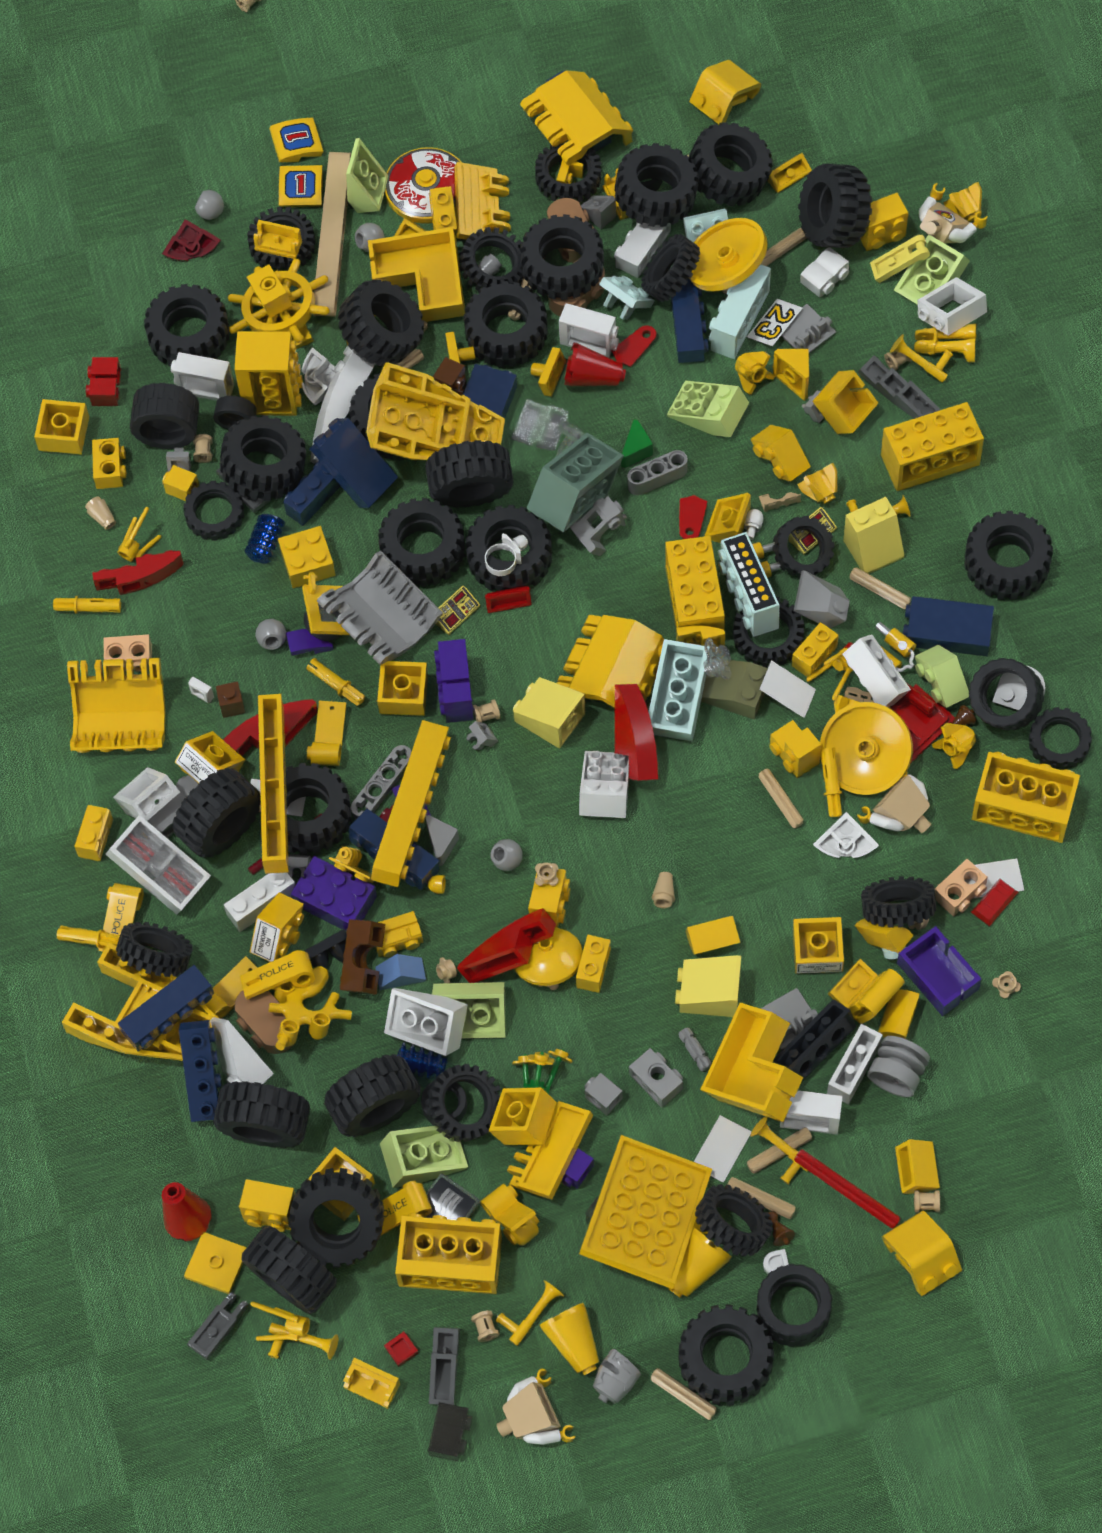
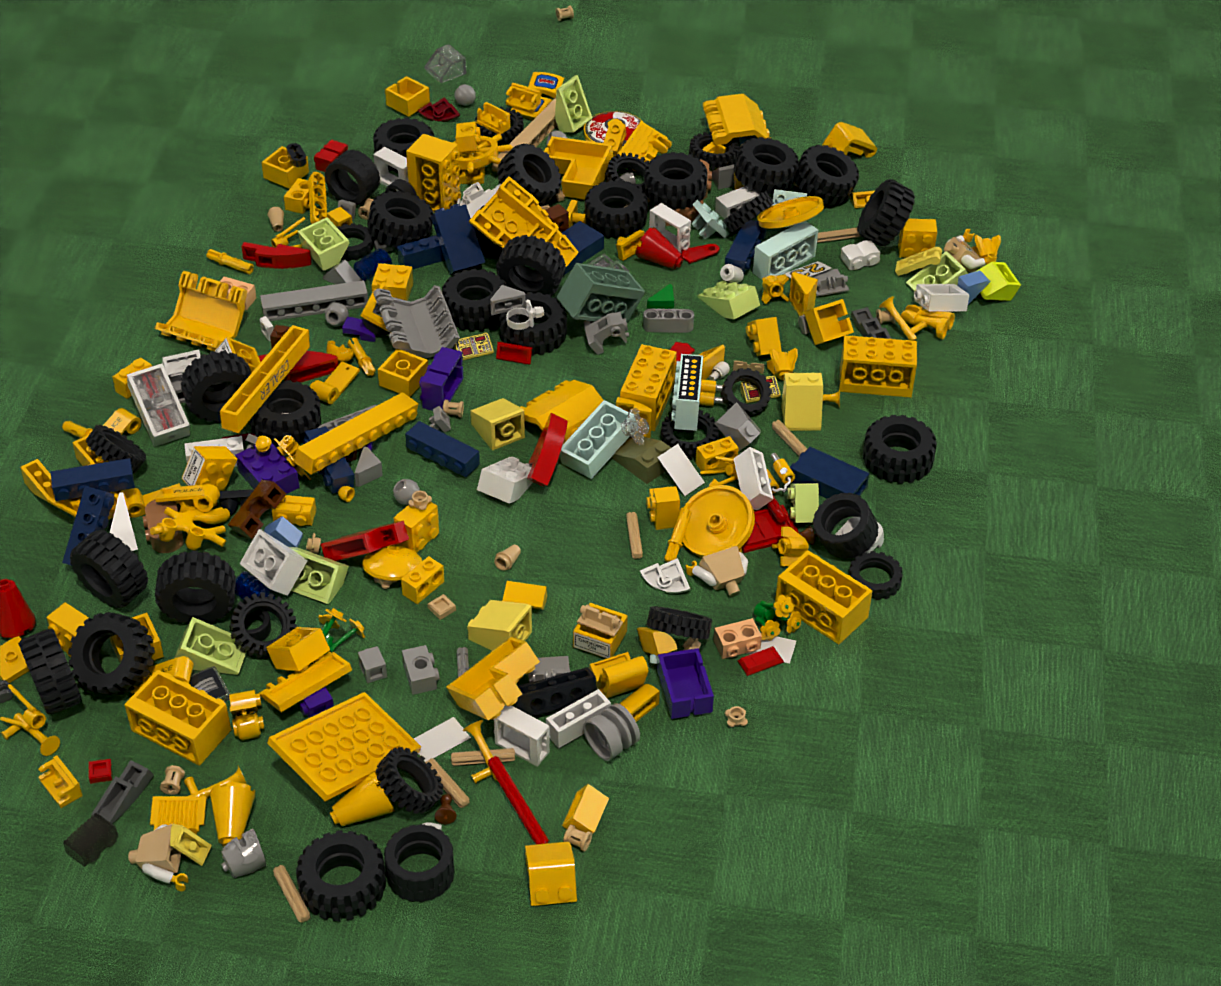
camera: 20 degrees right, 20 degrees down
none -> yellow window [150,796,207,832]
none -> light yellow slope [170,824,212,866]
none -> yellow hinge [255,436,272,453]
none -> light grey brick [260,280,368,321]
none -> black beam [286,143,307,167]
none -> yellowish green slope [297,217,350,271]
none -> yellow beam [308,172,327,224]
none -> light grey slope [323,260,361,284]
none -> yellow hair [326,341,354,363]
none -> yellow piece [385,76,430,117]
none -> dark blue brick [405,421,480,477]
none -> clear slope [425,44,466,83]
none -> tan tile [428,594,456,620]
none -> light grey slope [490,285,526,315]
none -> yellow hinge [505,83,541,113]
none -> tan hinge [577,604,623,637]
none -> white brick [720,264,744,283]
none -> yellow plant [754,595,801,641]
none -> medium blue slope [957,270,991,304]
none -> neon yellow slope [976,262,1021,301]

